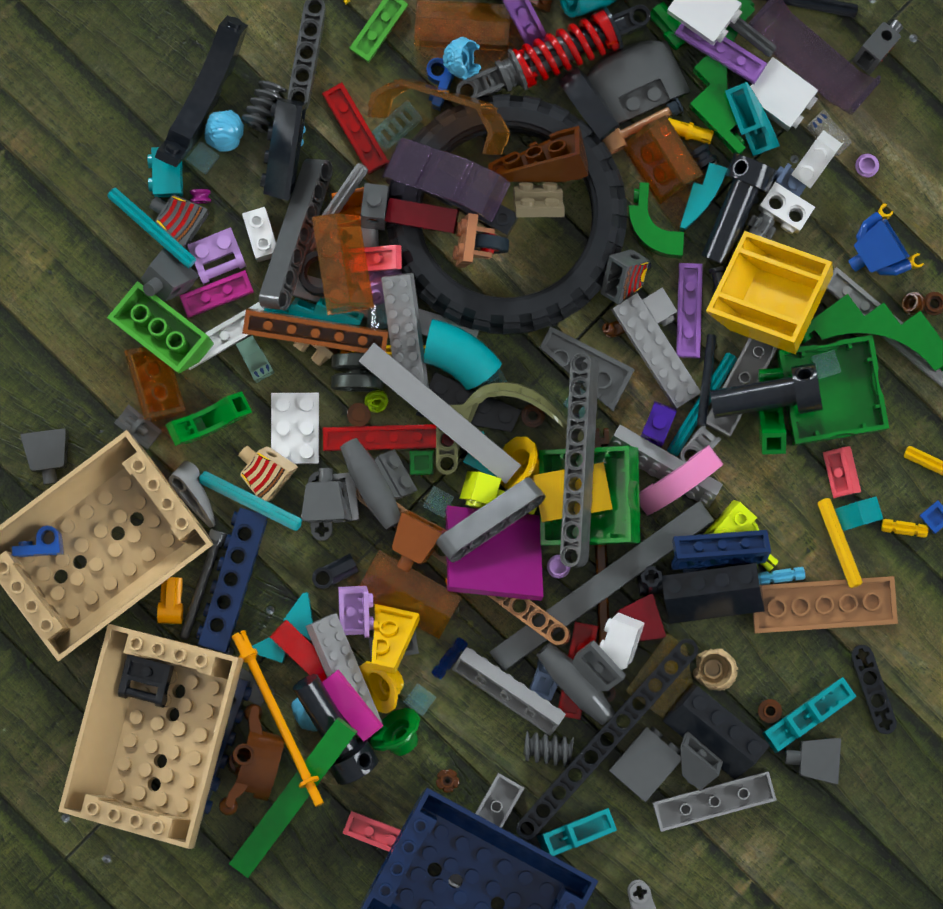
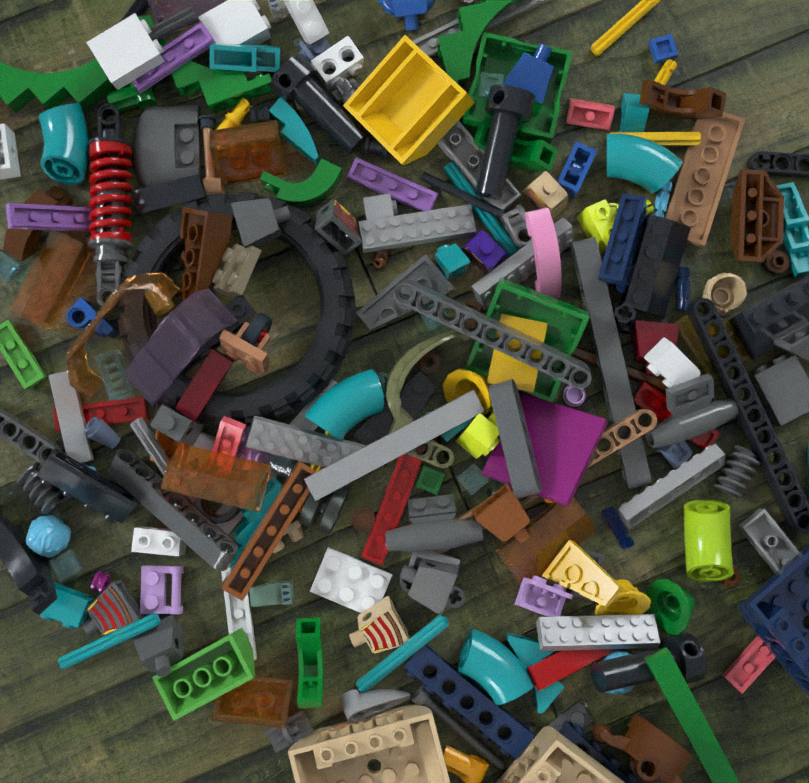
camera: 70 degrees left, 0 degrees up
dark pink tile [179,270,254,318] -> none
light orange bar [231,630,324,807] -> none
black piece [312,553,359,590] -> none
dark pink tile [322,669,383,742] -> none
lime plate [364,390,388,413] -> none
clear light blue plate [404,683,437,716] -> none
medium azure hair [443,37,481,80] -> none
none -> light grey tile [48,370,94,463]
none -> sand blue cone [84,417,121,449]
none -> clear yellow beam [144,284,175,316]
none -> dark grey torso [231,198,292,248]
none -> teal slope [434,243,470,281]
none -> teal brick [458,628,535,705]
none -> blue torso [503,43,555,104]
none -> tan torso [521,171,568,220]
none -> blue brick [557,141,597,199]
none -> teal brick [607,134,683,194]
none -> reddish brown arch [639,79,727,119]
none -> dark blue axle [676,267,690,312]
none -> lime brick [684,500,734,582]
none -> reddish brown wedge [730,169,784,263]

